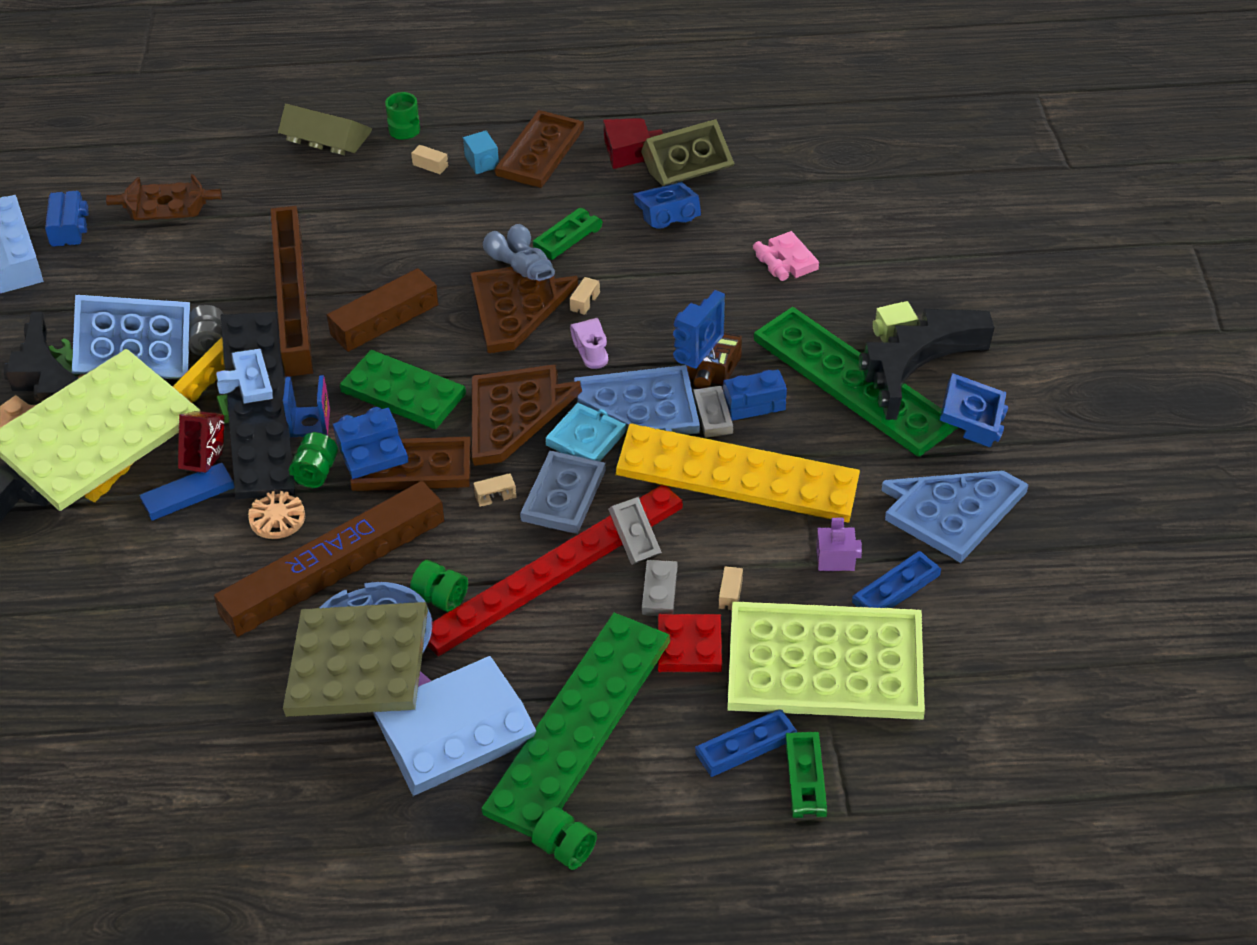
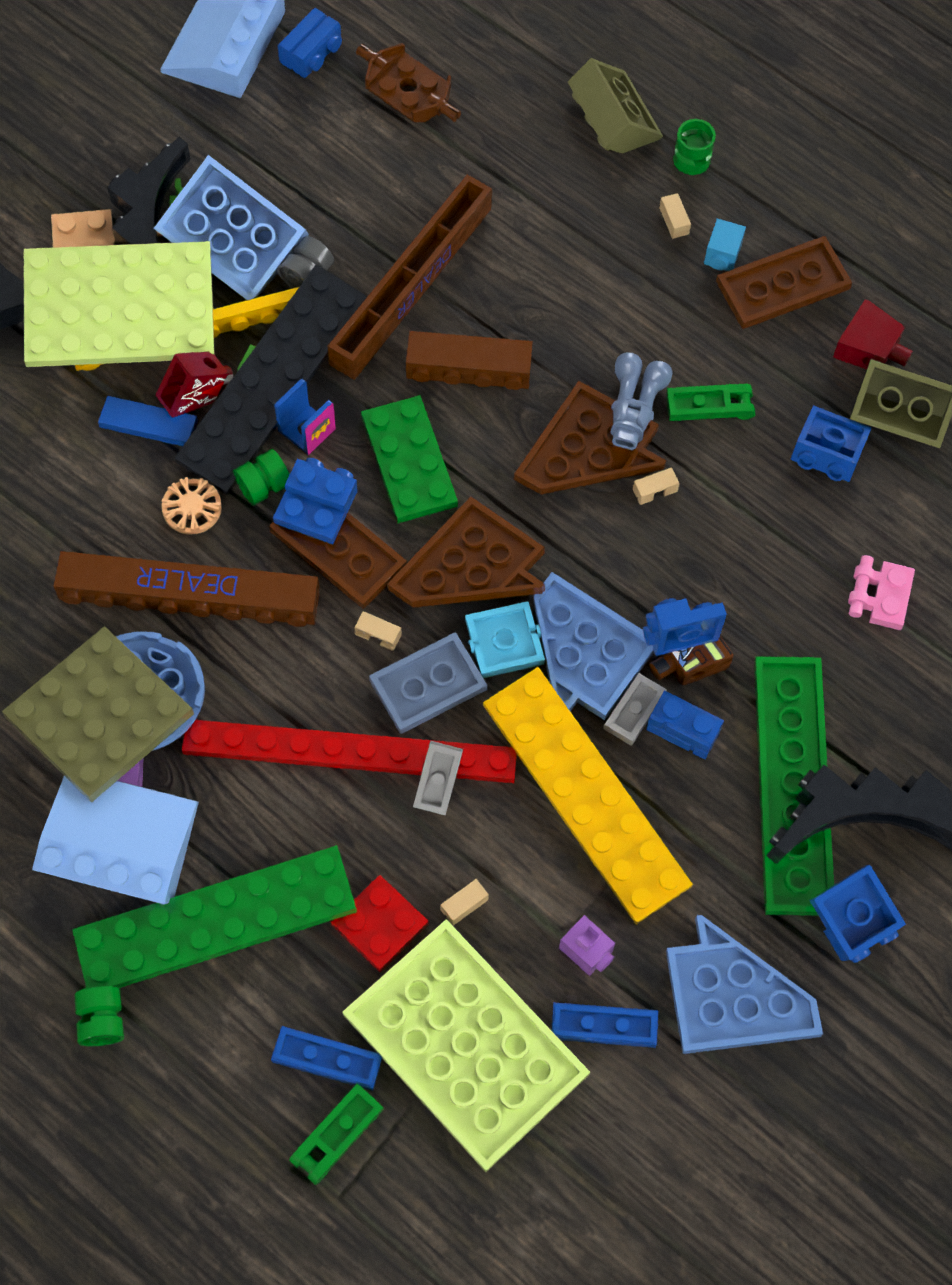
camera: 40 degrees right, 20 degrees up
light blue plate [216,349,273,404] -> none
green wheel [410,560,468,612] -> none
lavender piece [570,318,608,369] -> none
light grey plate [642,560,678,616] -> none
yellowish green brick [873,301,918,342] -> none

